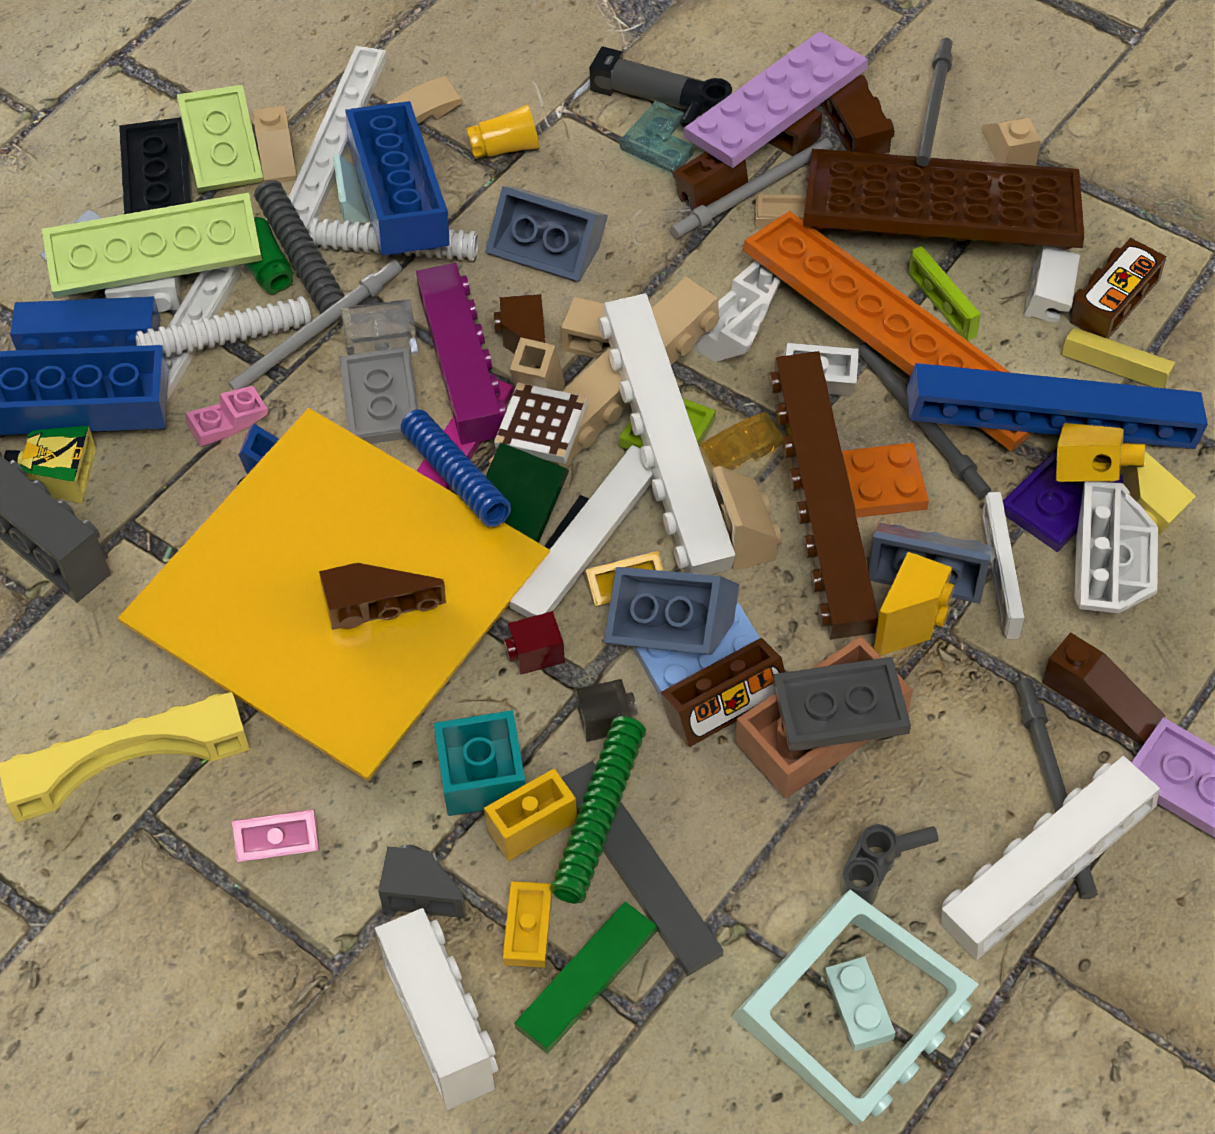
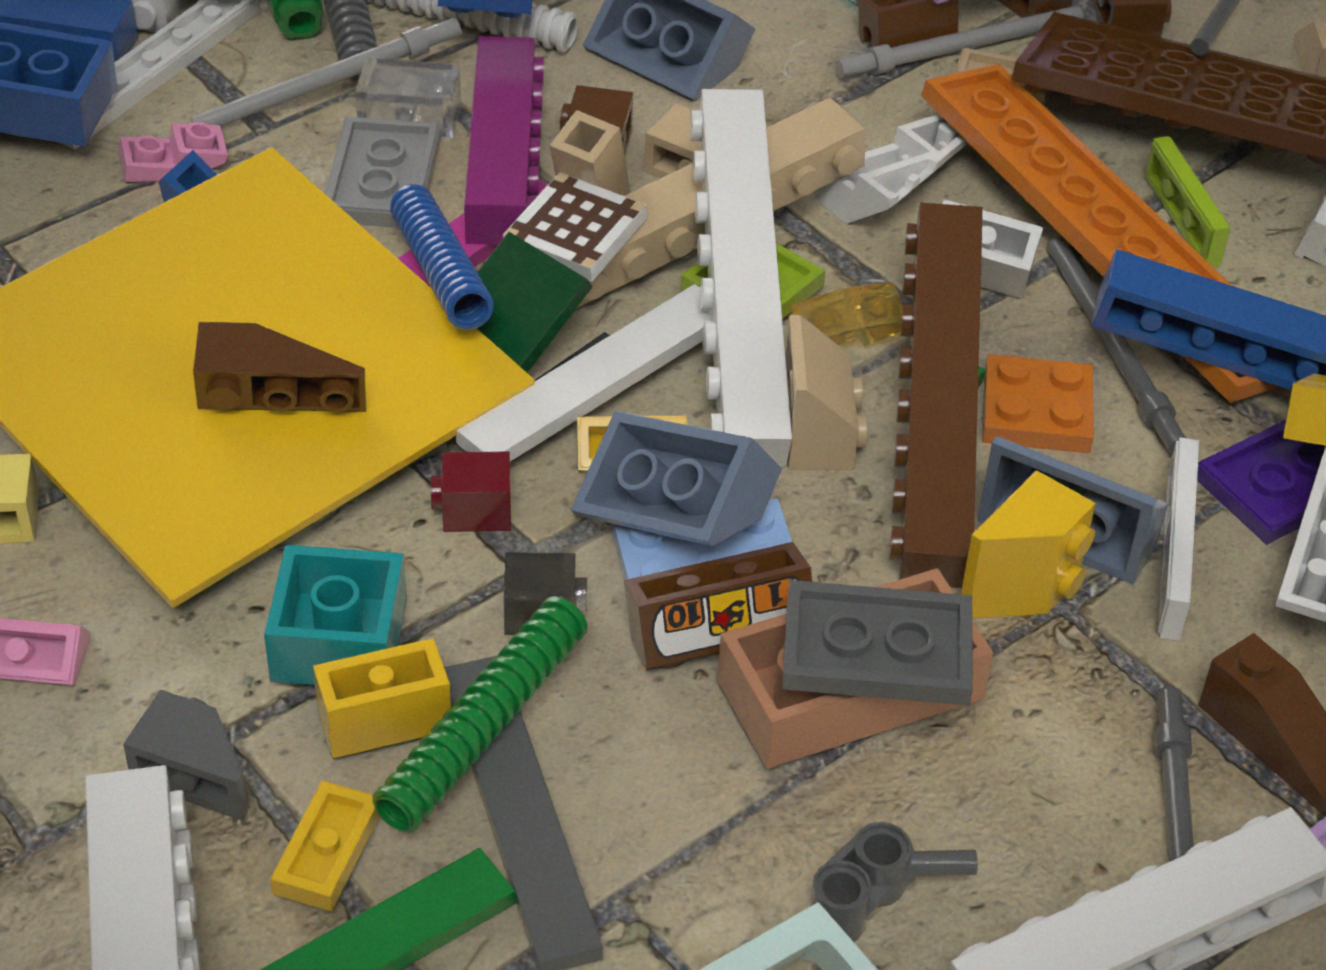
camera: 10 degrees right, 10 degrees down
white piece [135,296,311,358] -> none

